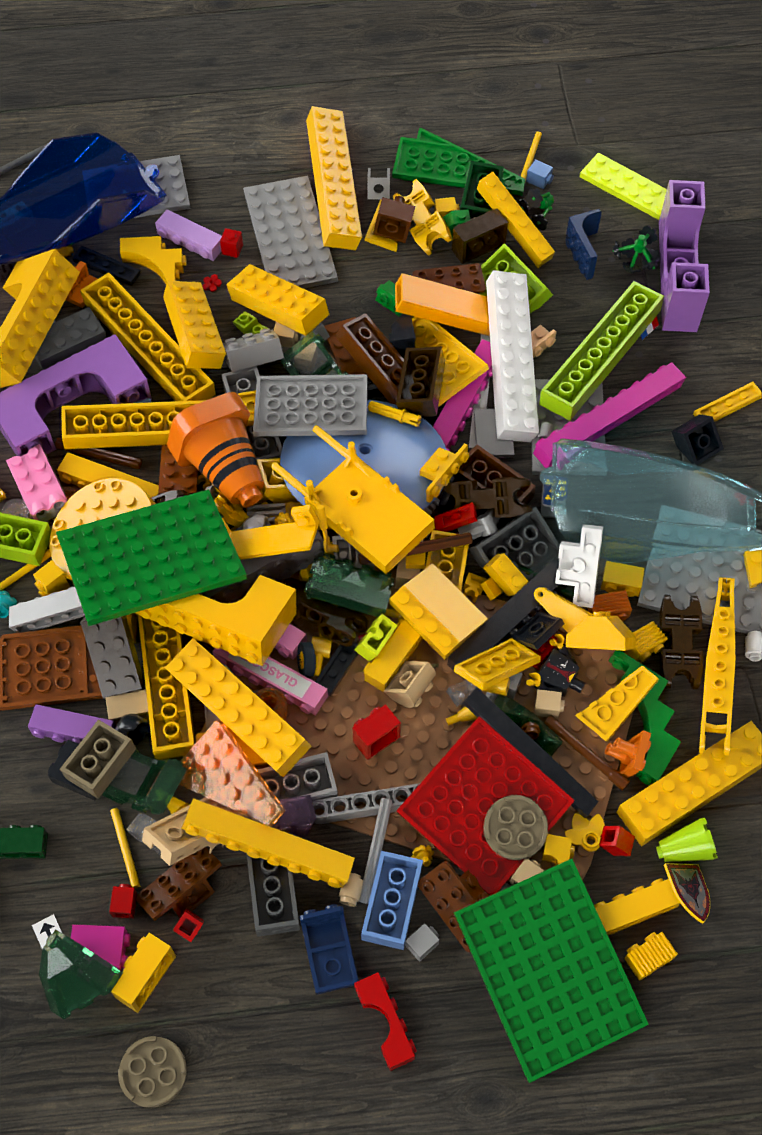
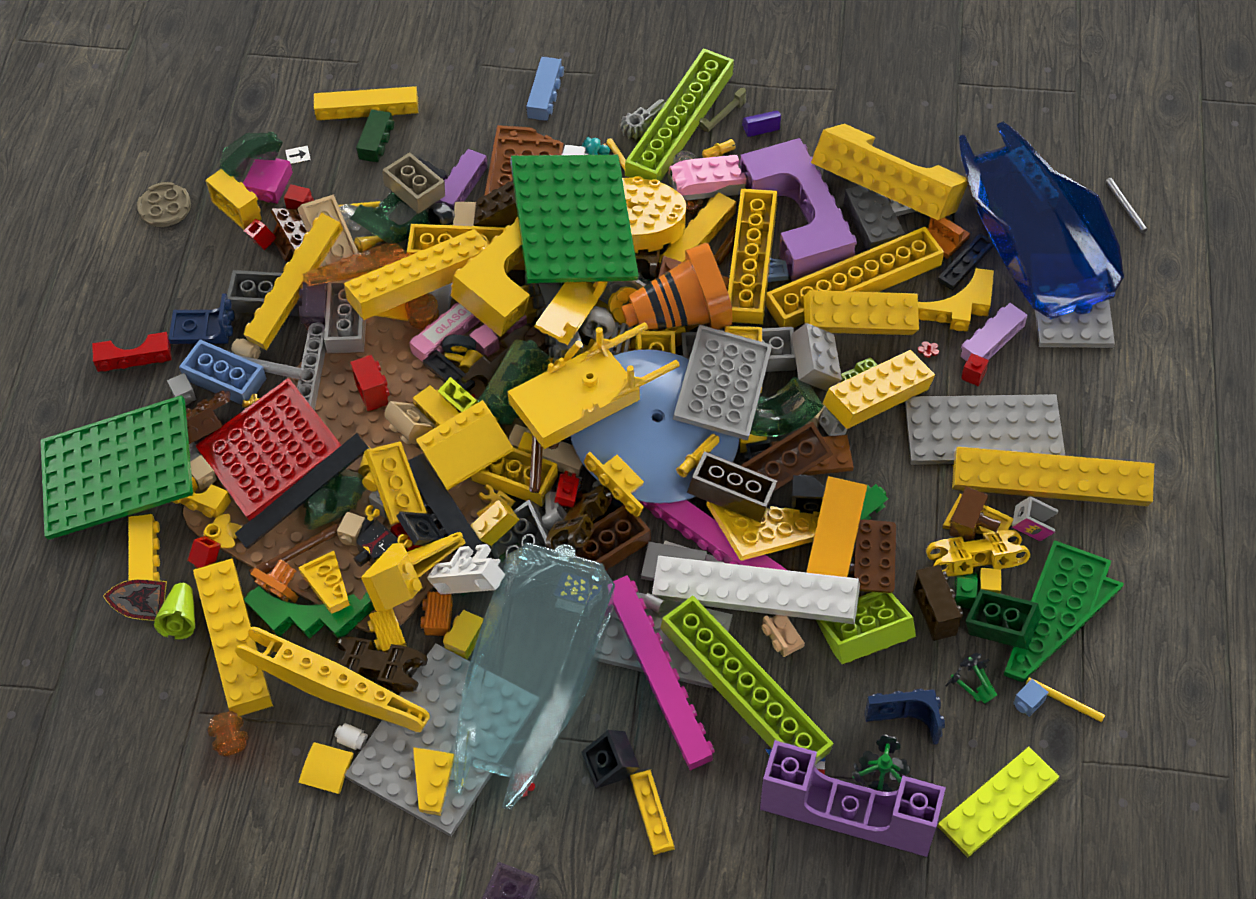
camera: 105 degrees right, 5 degrees down
yellow brick [477,172,555,268] -> none
dark tan tile [483,795,548,860] -> none
reddish brown plate [521,722,540,740] -> none
yellow brick [624,932,678,981] -> none

